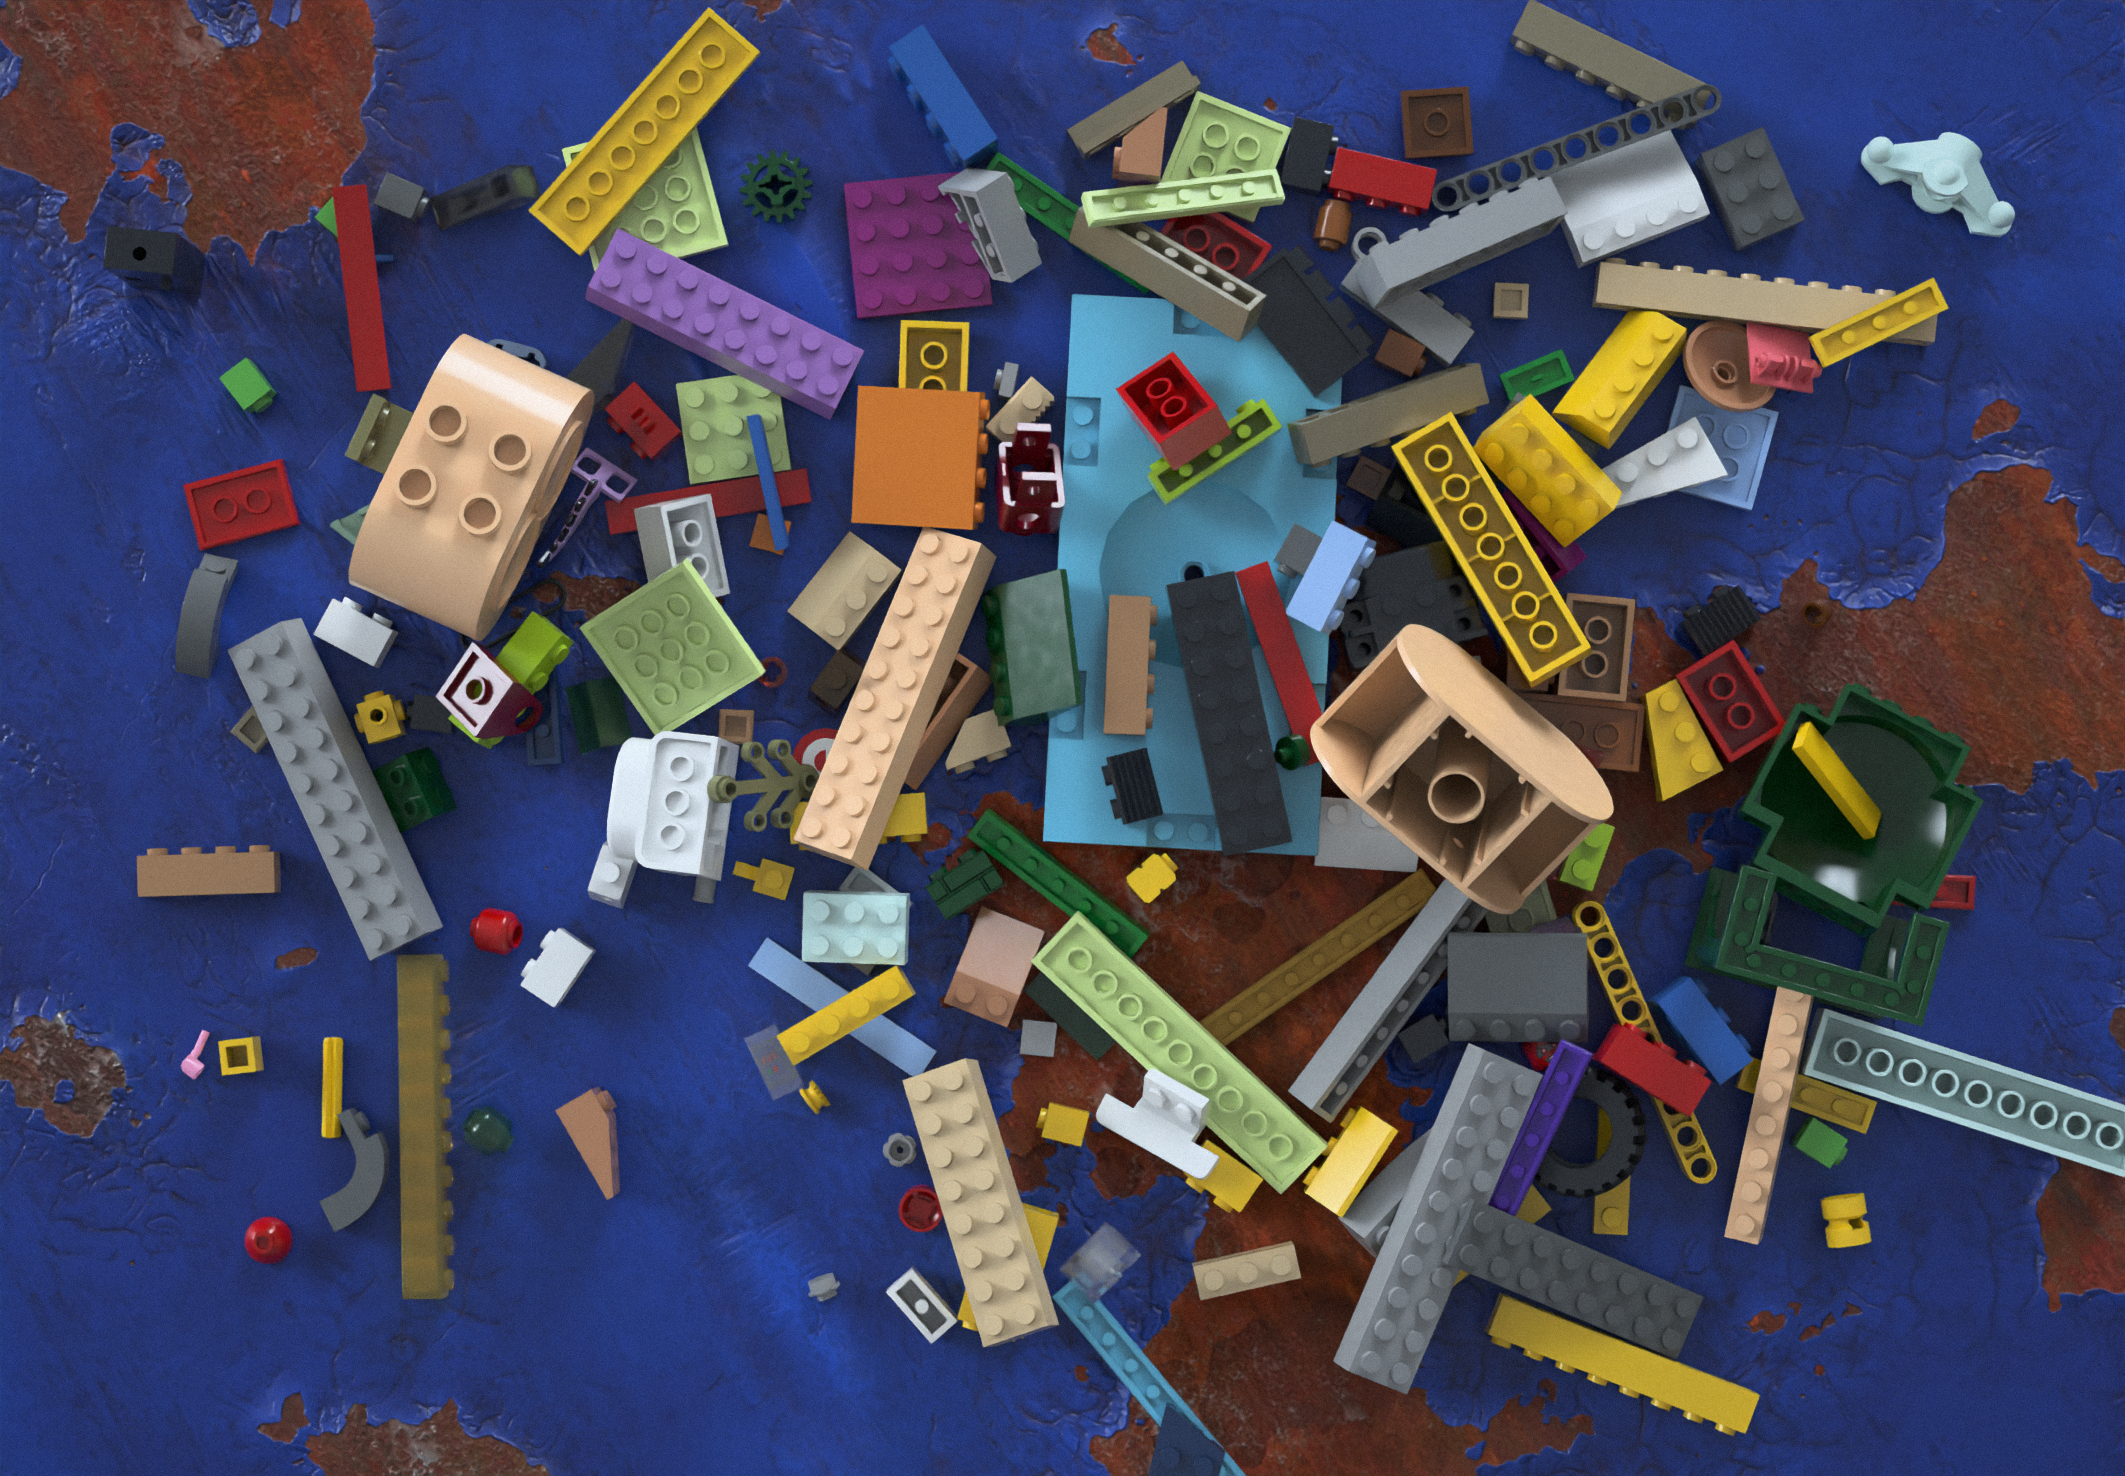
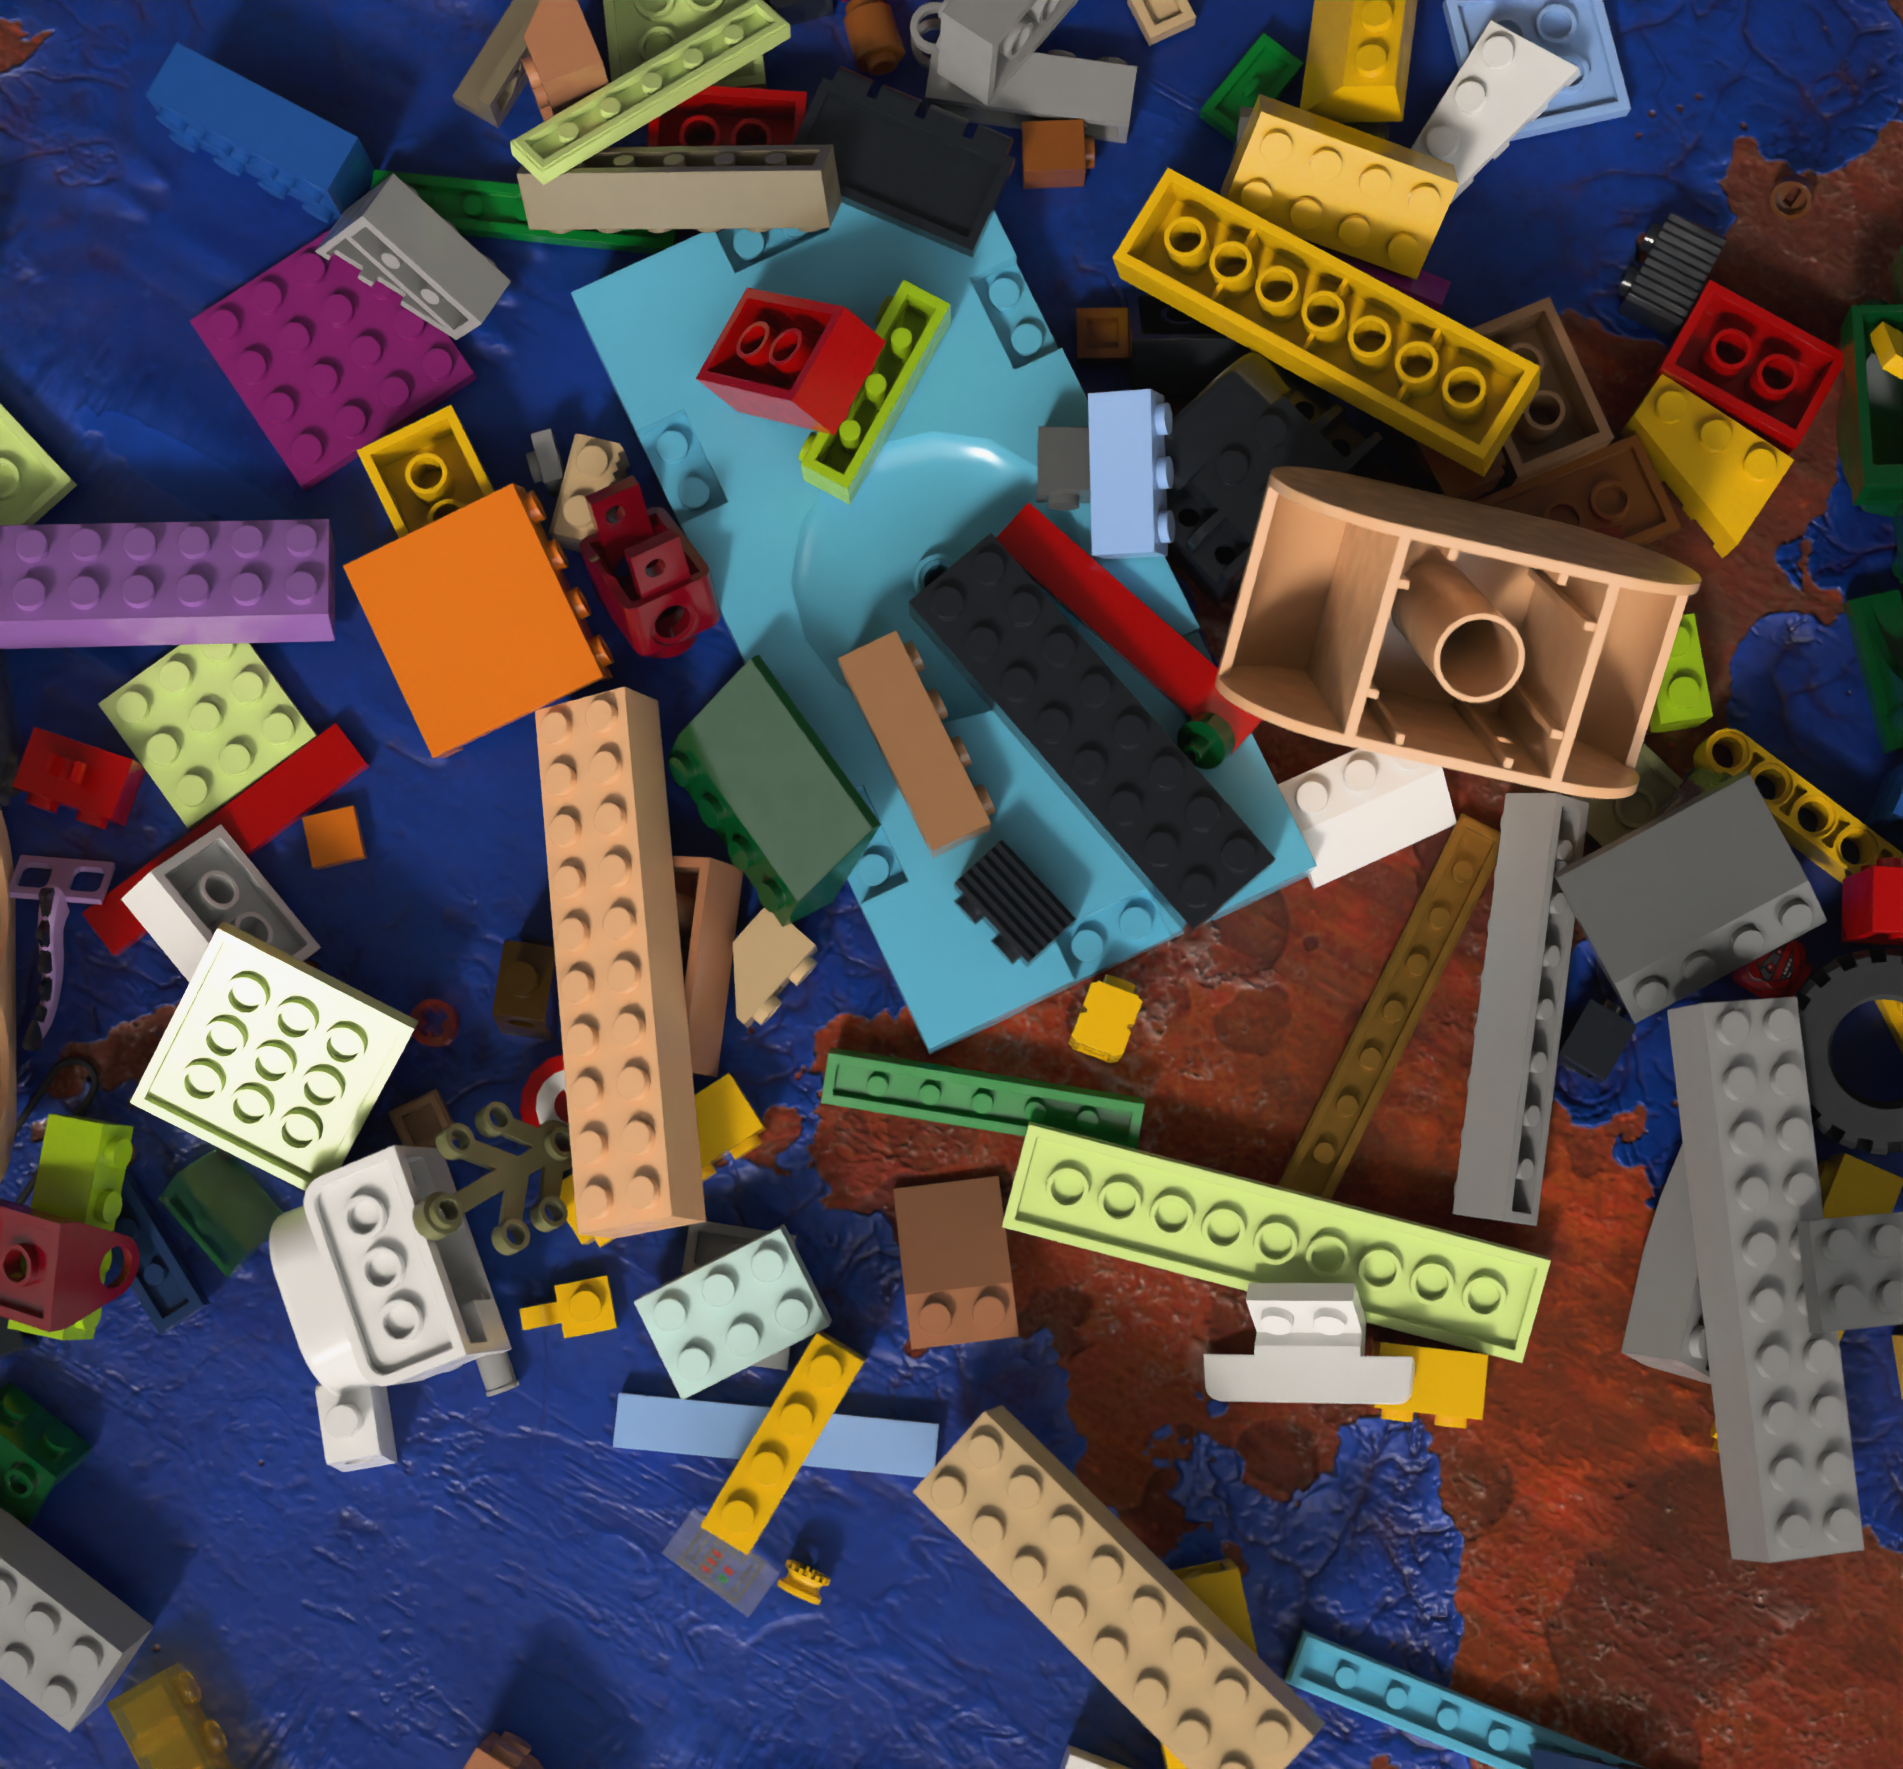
camera: 25 degrees left, 5 degrees down
red head [470,908,523,955] -> none
white brick [521,928,596,1008] -> none
dark green gear [739,150,813,225] -> none
blue tile [746,414,790,551] -> none
tan slope [787,531,903,651] -> none
light grey plate [883,1133,916,1167] -> none
red wheel [899,1184,943,1232] -> none
dark green brick [925,848,1005,921] -> none
light grey tile [1020,1019,1057,1057] -> none
tile [1023,971,1116,1061] -> none
yellow brick [1036,1102,1089,1147] -> none
clear brick [1060,1221,1141,1304] -> none
tan brick [1192,1241,1301,1300] -> none
dark tan brick [1287,363,1489,468] -> none
yellow slope [1302,1105,1398,1218] -> none
dark purple tile [1488,1039,1594,1217] -> none

